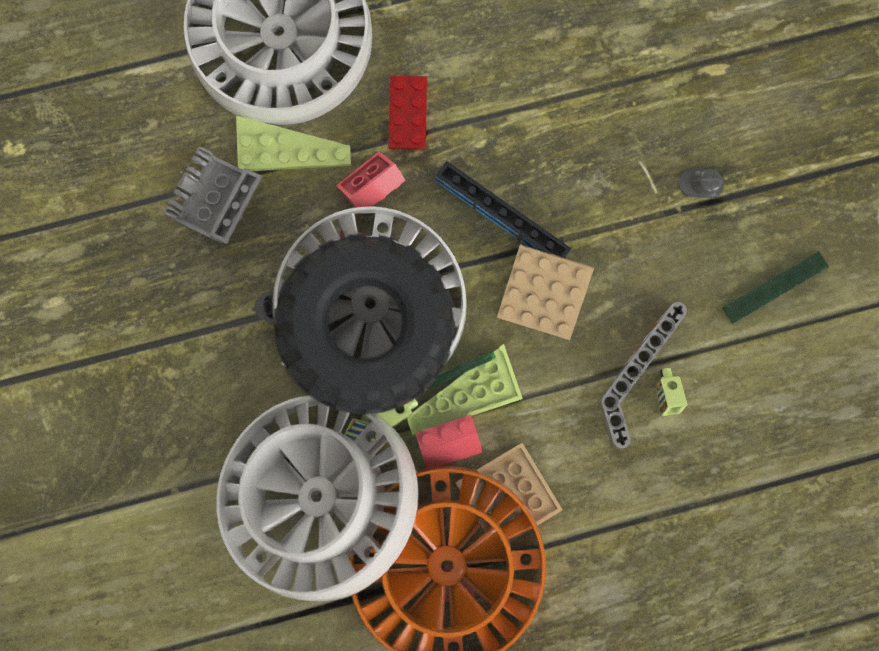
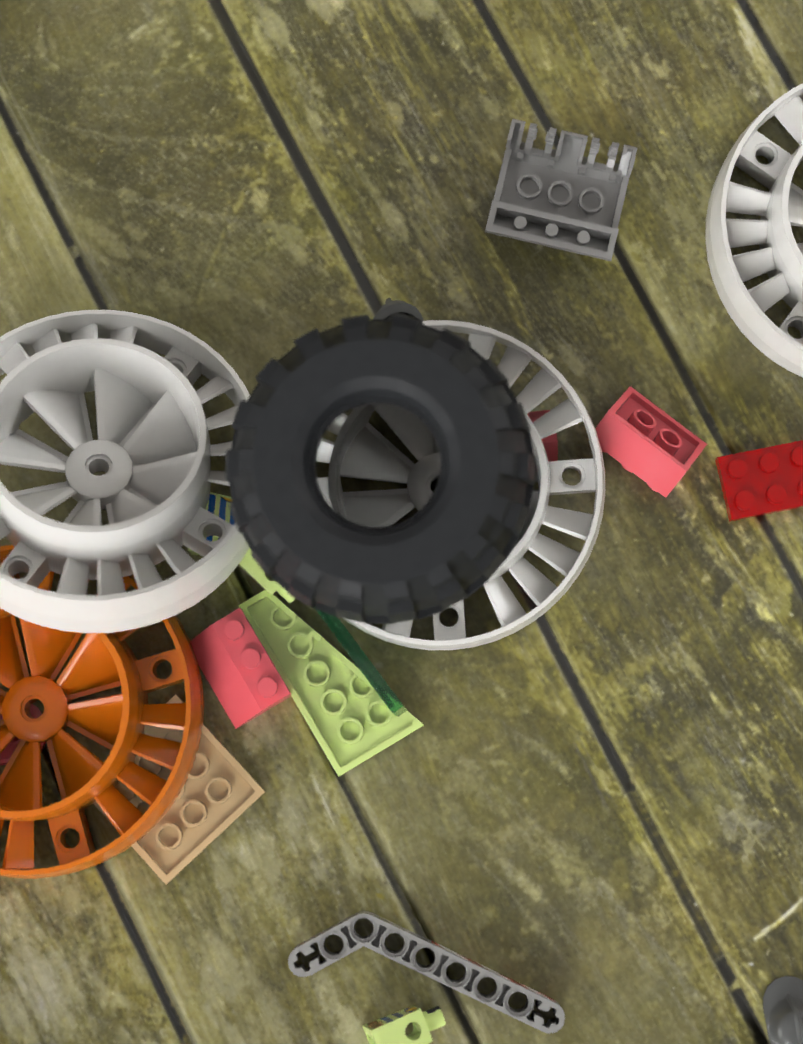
camera: 85 degrees right, 0 degrees up
yellowish green wing [236,115,351,171] -> none
black brick [435,161,571,258] -> none
tan plate [497,244,594,340] -> none

